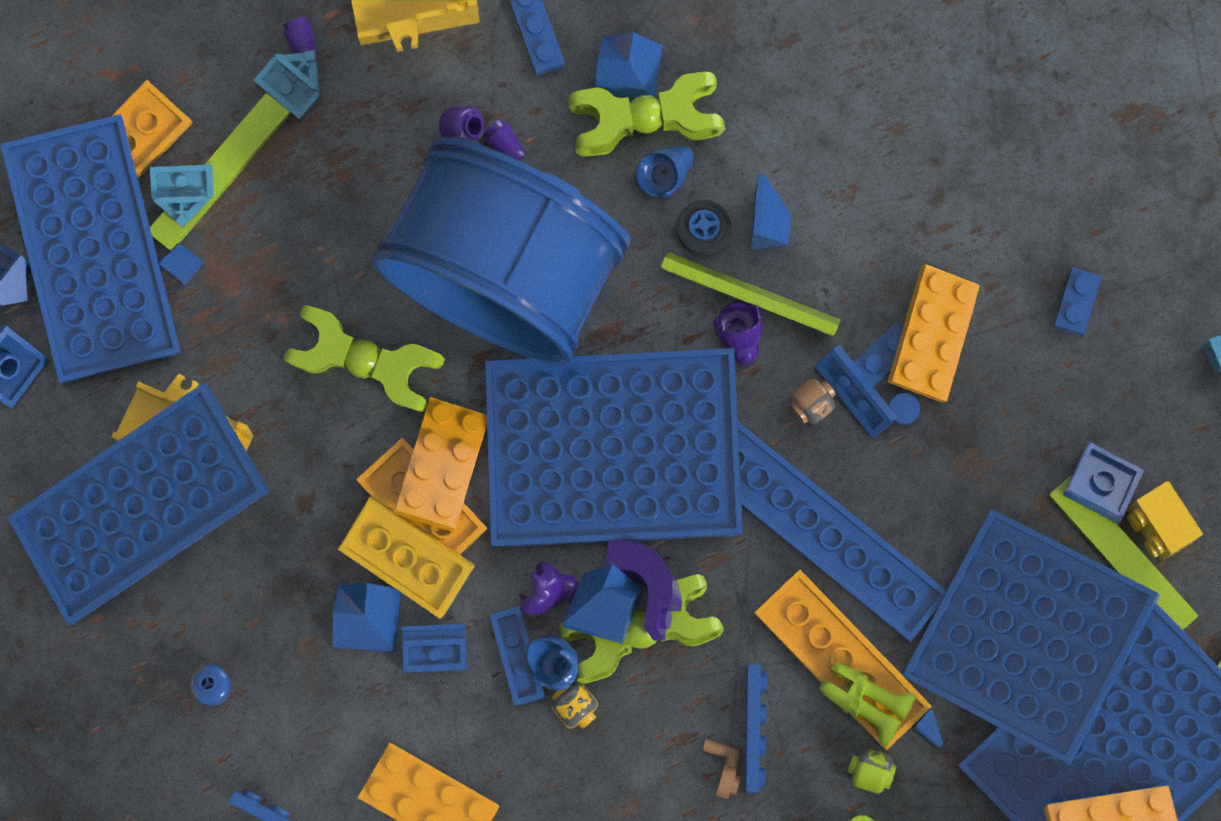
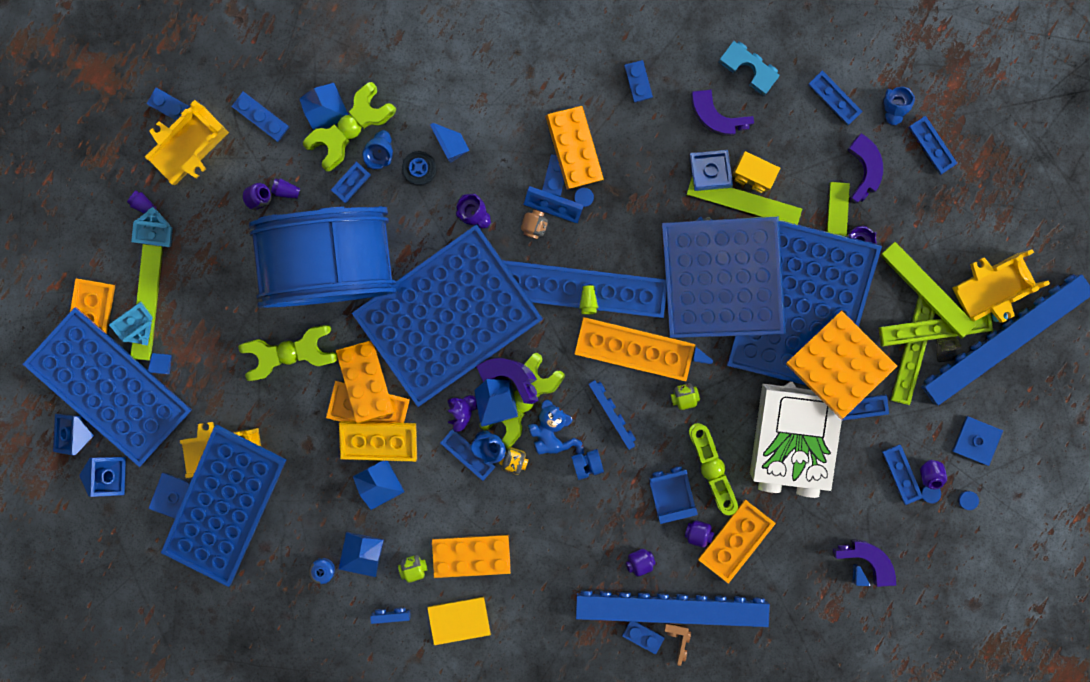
camera: 35 degrees left, 10 degrees up
blue plate [402,624,467,673] -> none
lime tile [661,252,841,336] -> none
medium nougat plate [702,739,741,799] -> none
lime piece [818,662,917,747] -> none
none -> blue plate [149,472,190,518]
none -> blue plate [331,161,371,203]
none -> blue slope [339,532,384,577]
none -> lime head [398,555,428,583]
none -> blue animal [527,399,584,455]
none -> blue wheel [572,449,604,480]
none -> lime cone [579,286,598,314]
none -> dark purple arch [691,89,754,136]

